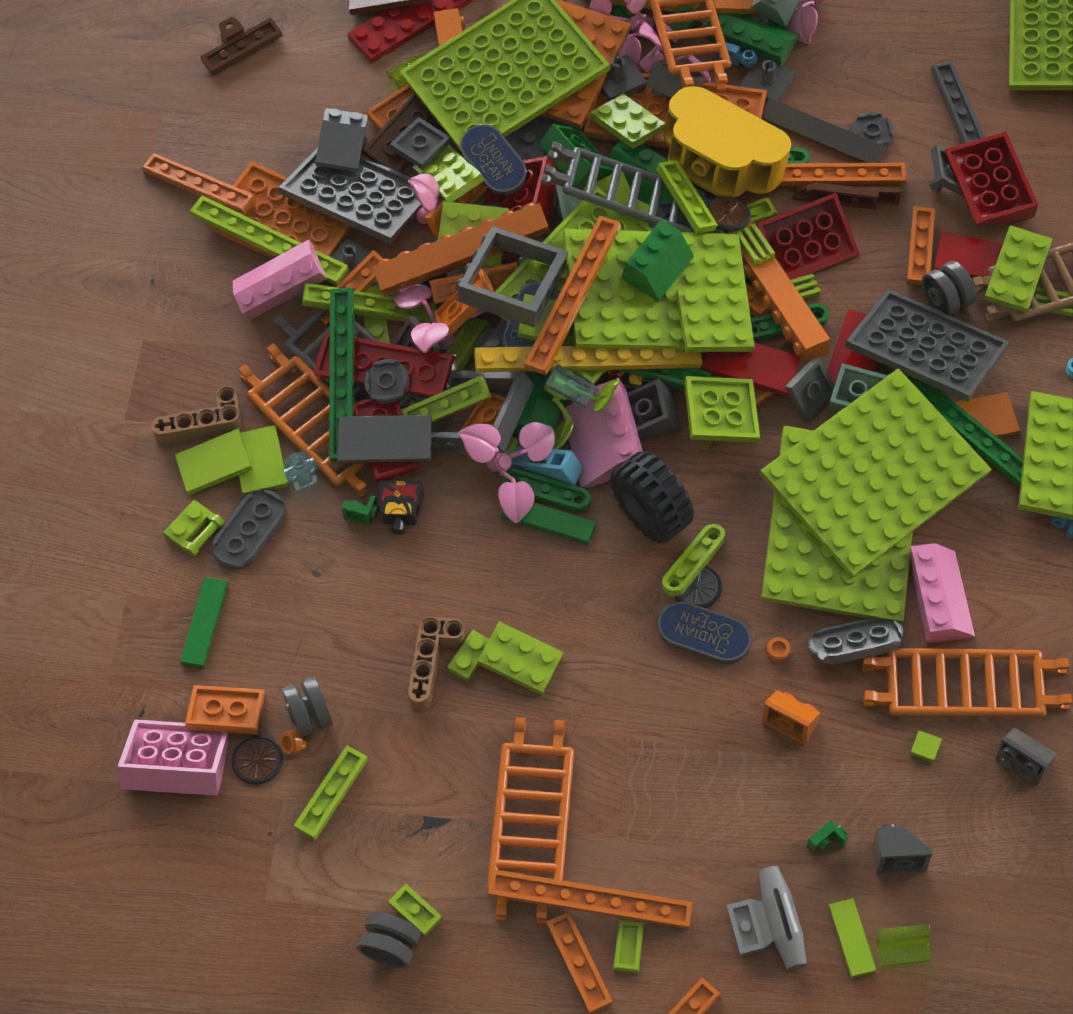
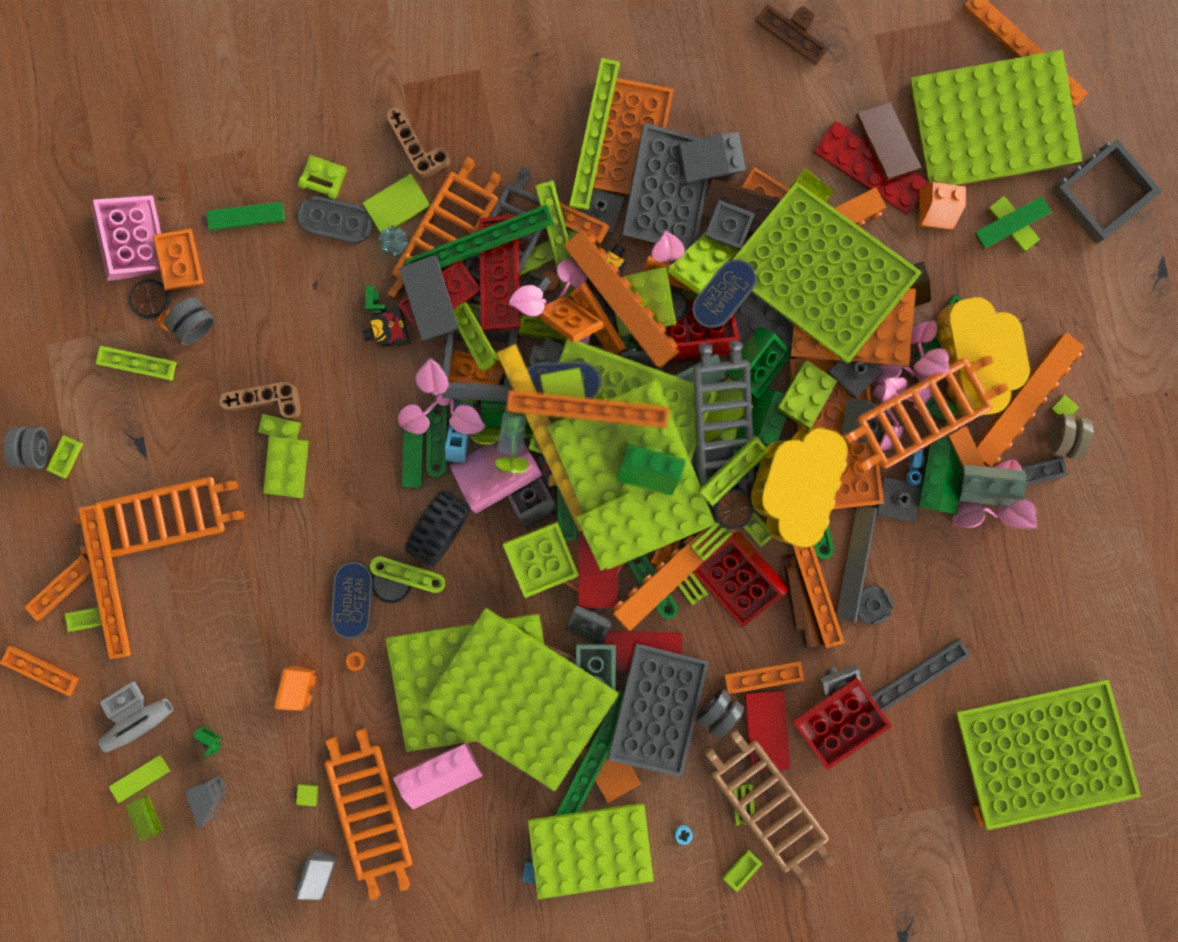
camera: 70 degrees right, 25 degrees up
orange tile [142,153,257,215] -> none
lime tile [175,429,252,495] -> none
bright pink slope [232,240,328,320] -> none
dark grey tile [364,359,410,404] -> none
dark grey window [455,226,568,327] -> none
dark grey tile [808,618,903,664] -> none
lime plate [984,225,1052,314] -> none

